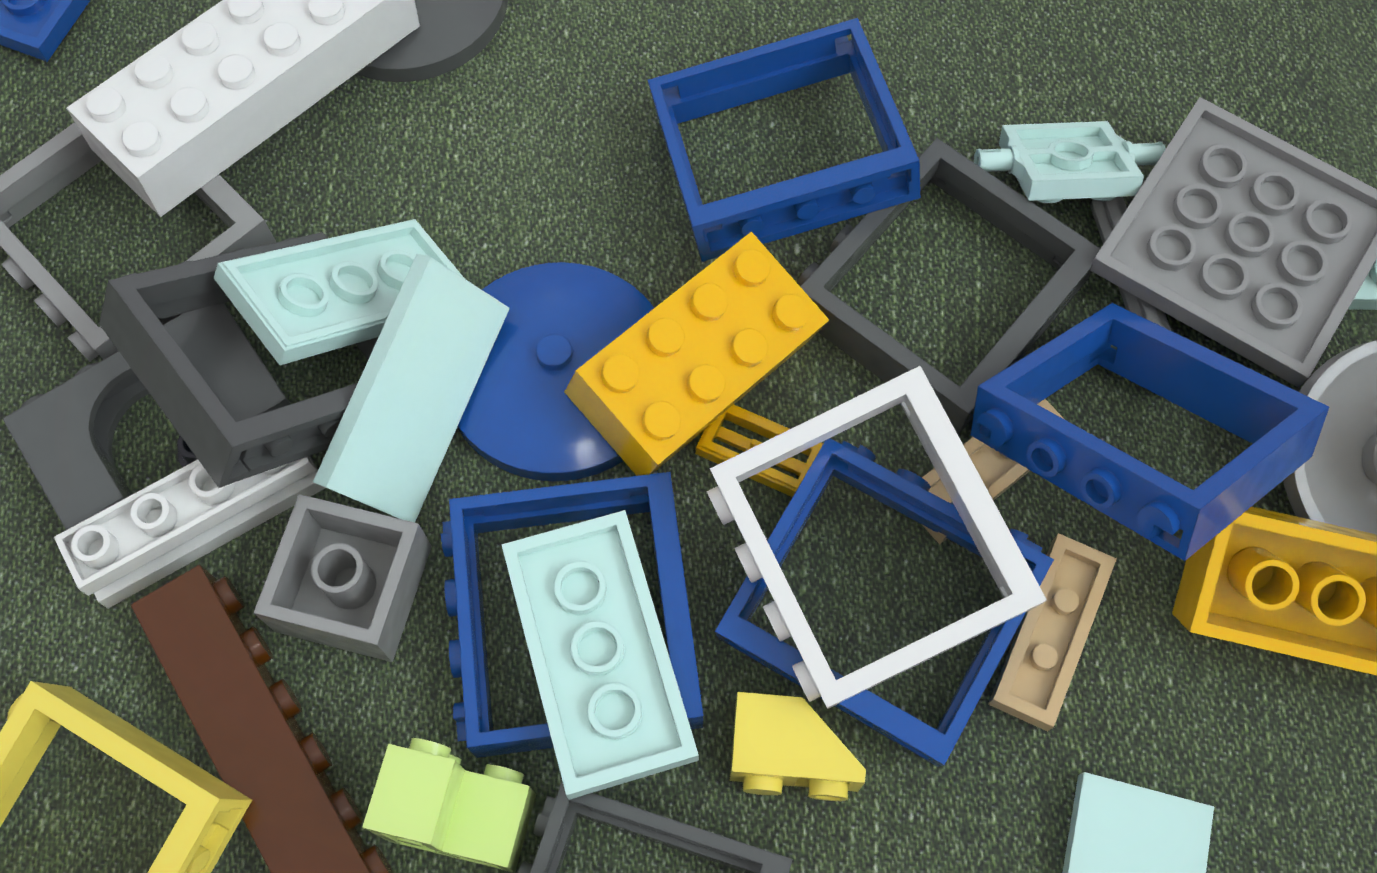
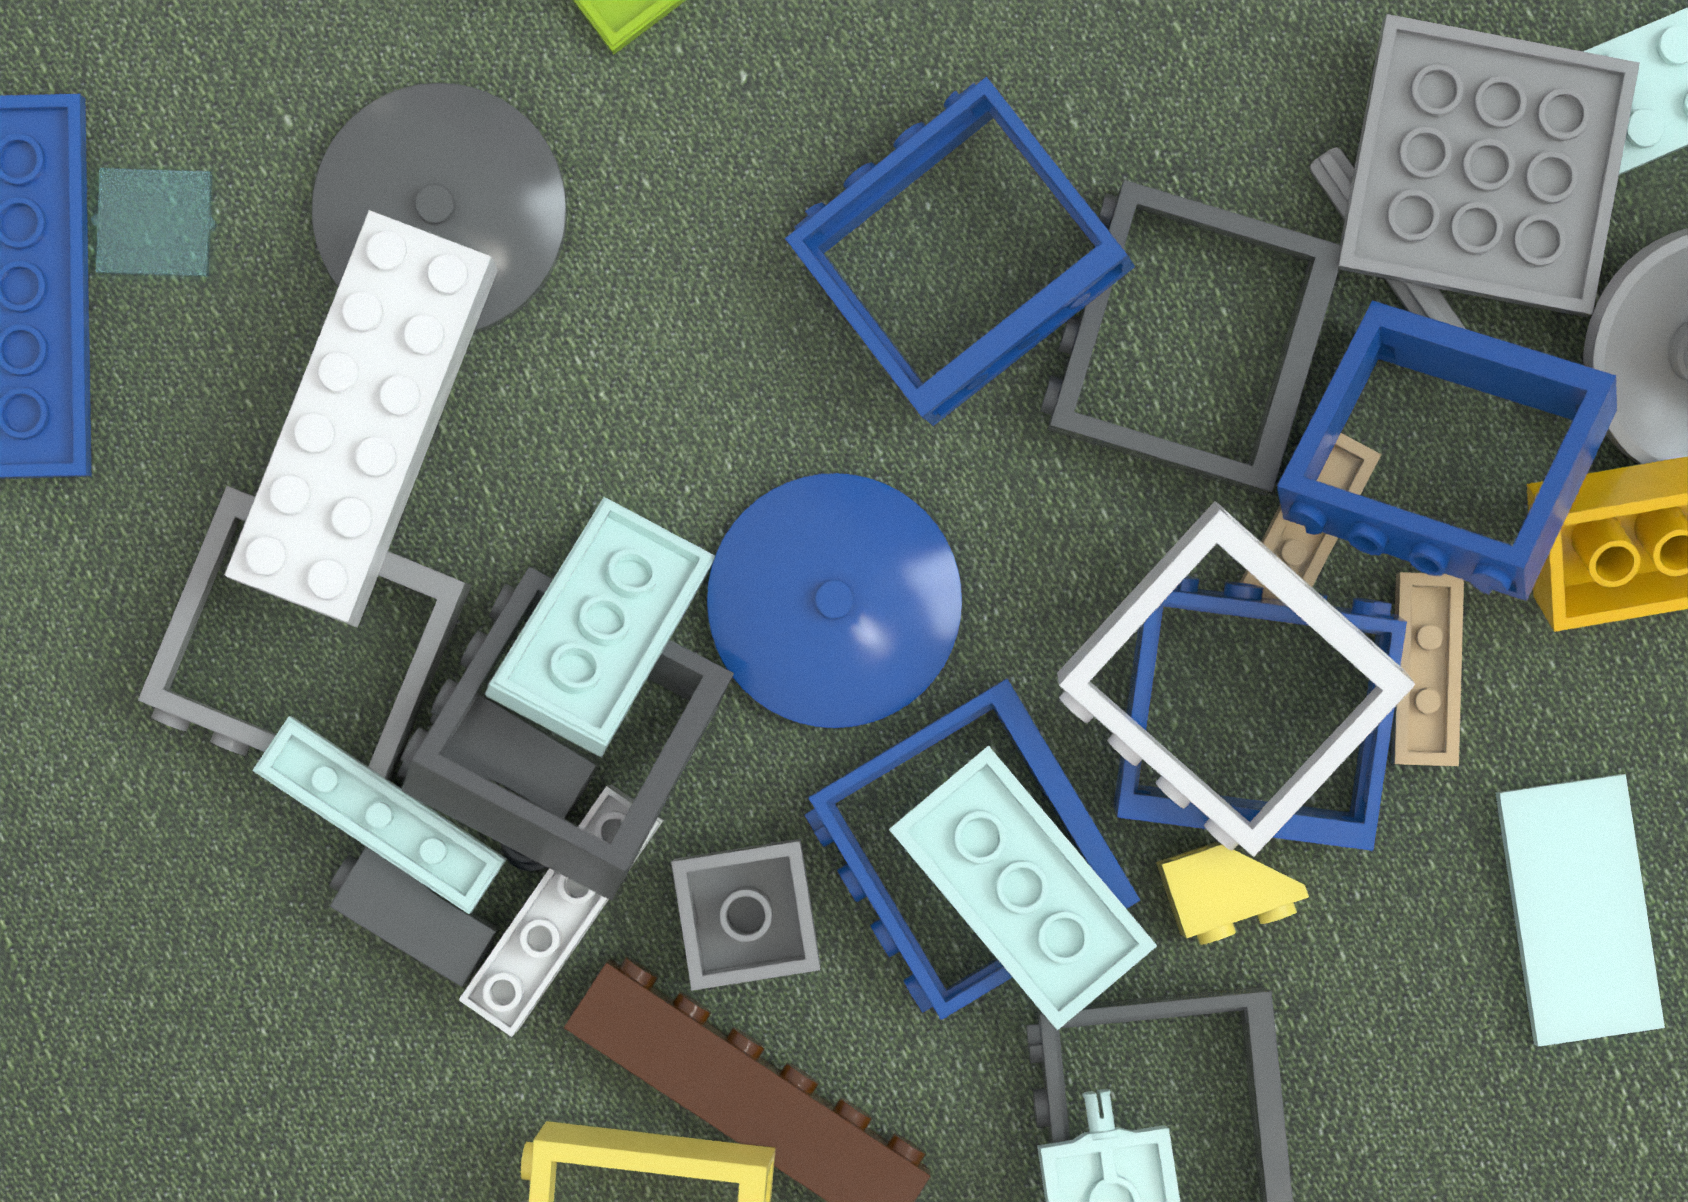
camera: 25 degrees left, 20 degrees up
light aqua tile [313,254,510,523] -> none
yellowish green brick [362,738,536,873] -> none
yellow brick [564,232,829,476] -> none
yellow tile [695,405,824,497] -> none
light aqua plate [974,121,1166,203] -> none
none -> light aqua tile [253,716,507,914]

